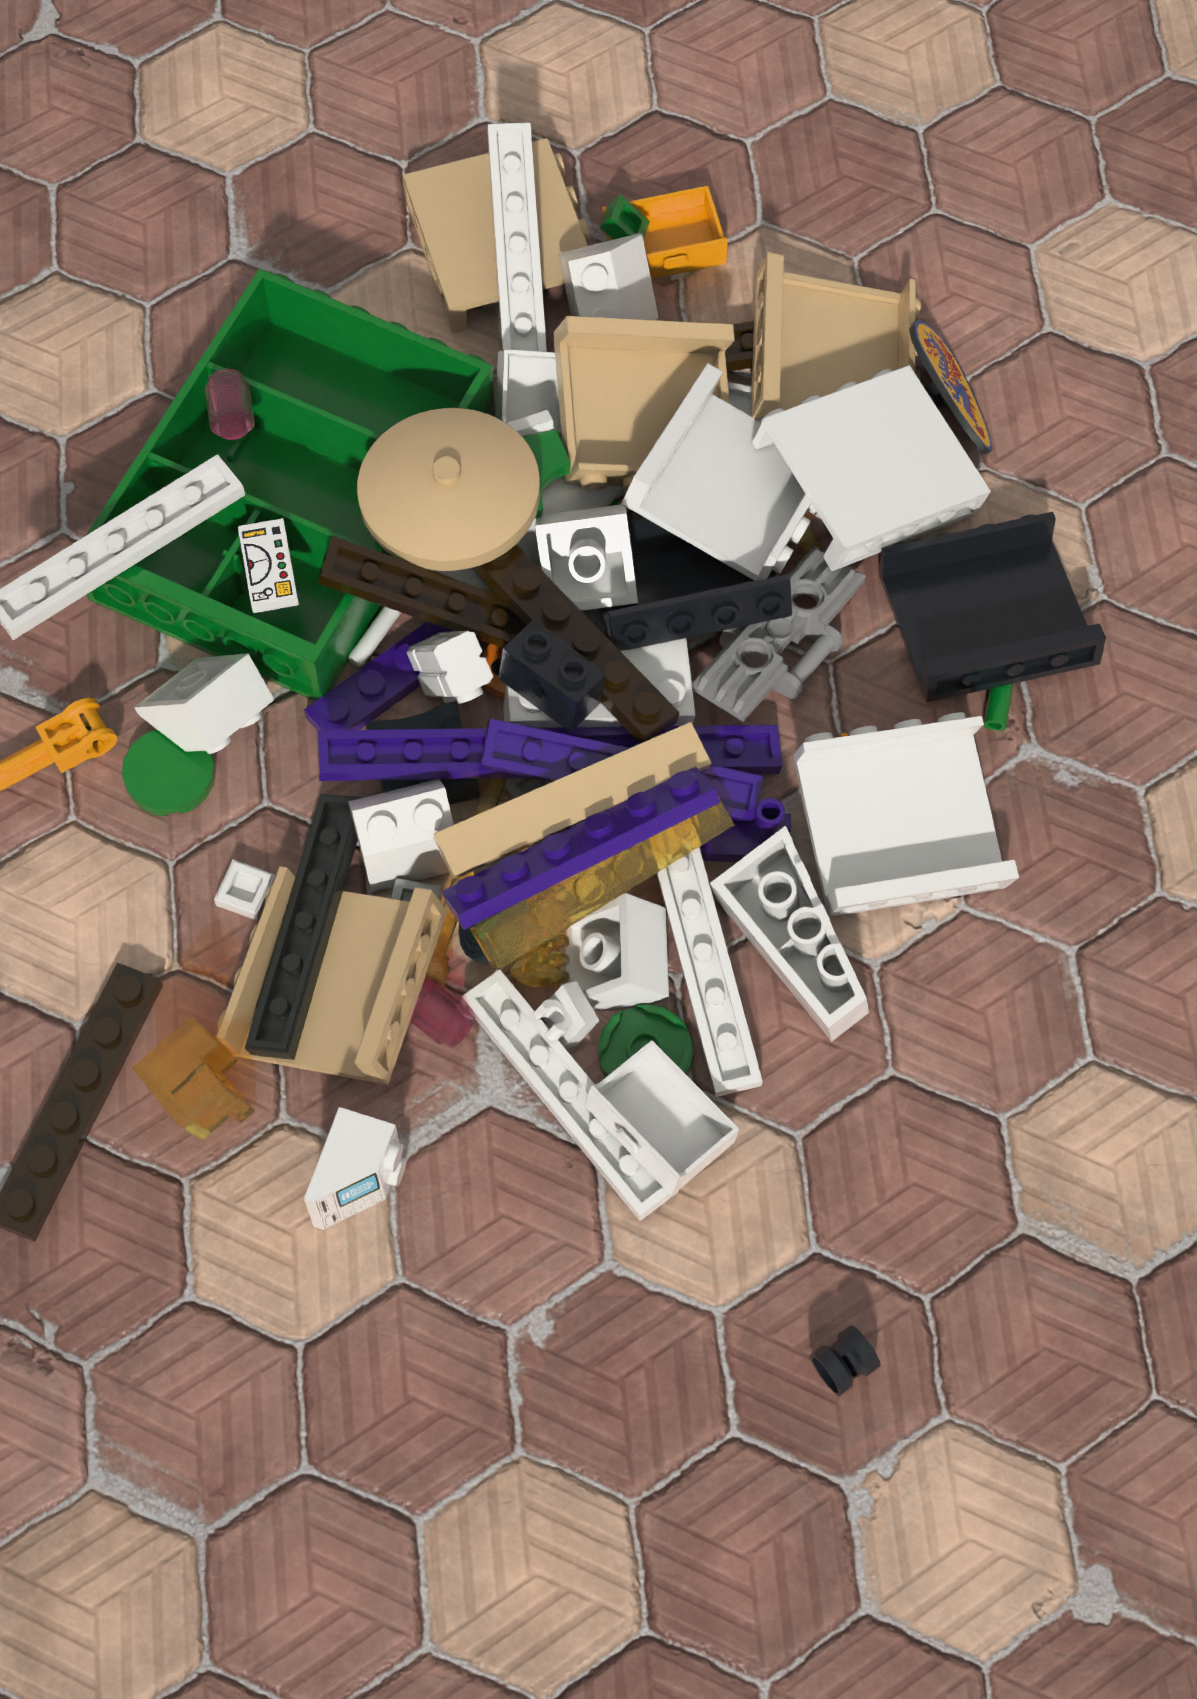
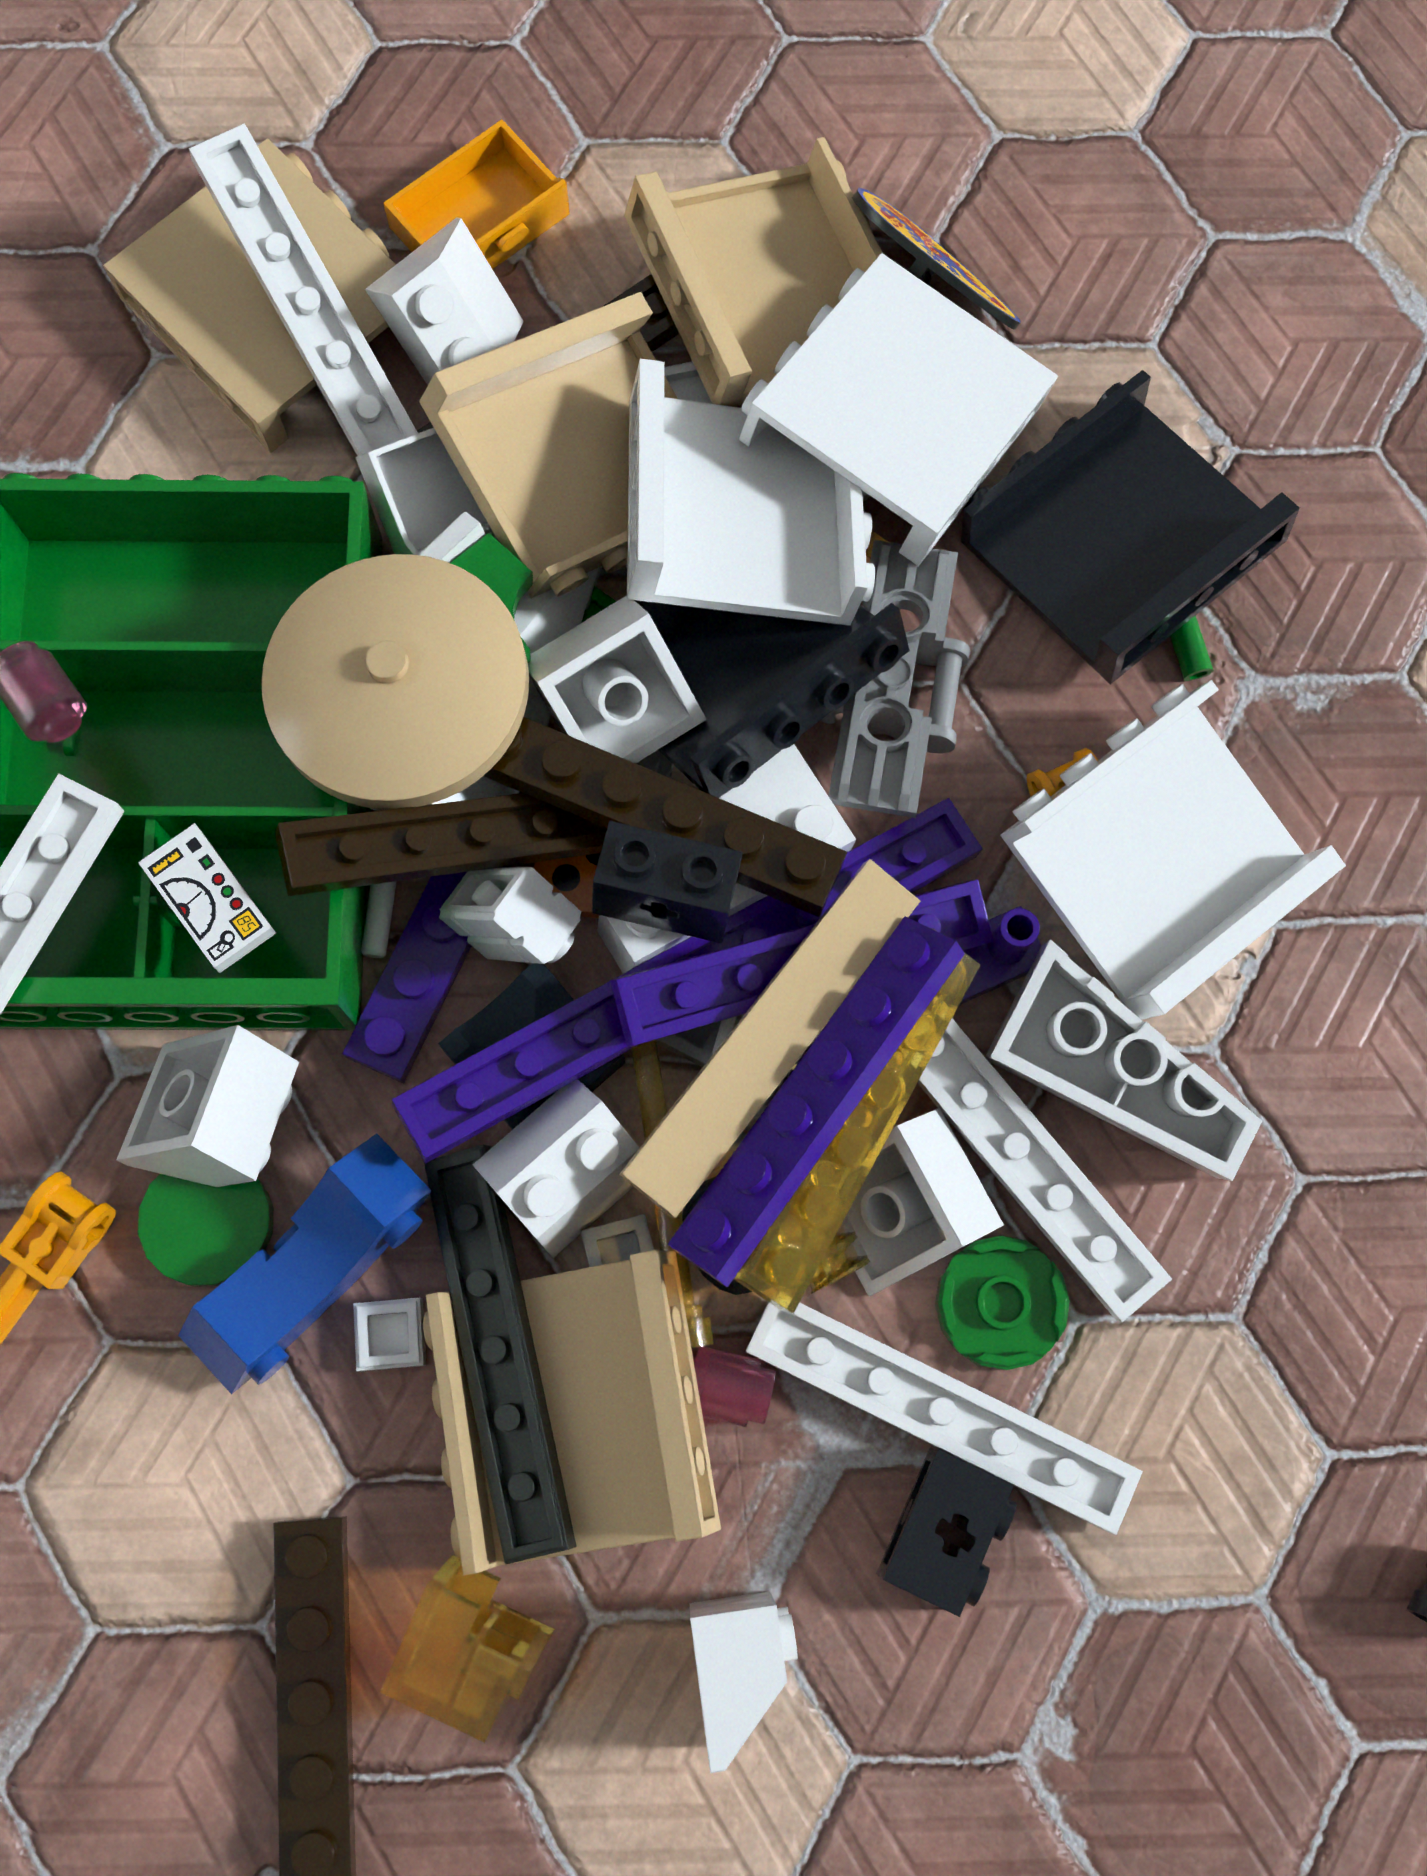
camera: 30 degrees left, 10 degrees up
white tile [533,981,600,1049] -> none
white container [584,1040,740,1196] -> none
green tile [600,194,650,240] -> none
none -> blue brick [178,1133,431,1394]
none -> black brick [876,1447,1017,1617]

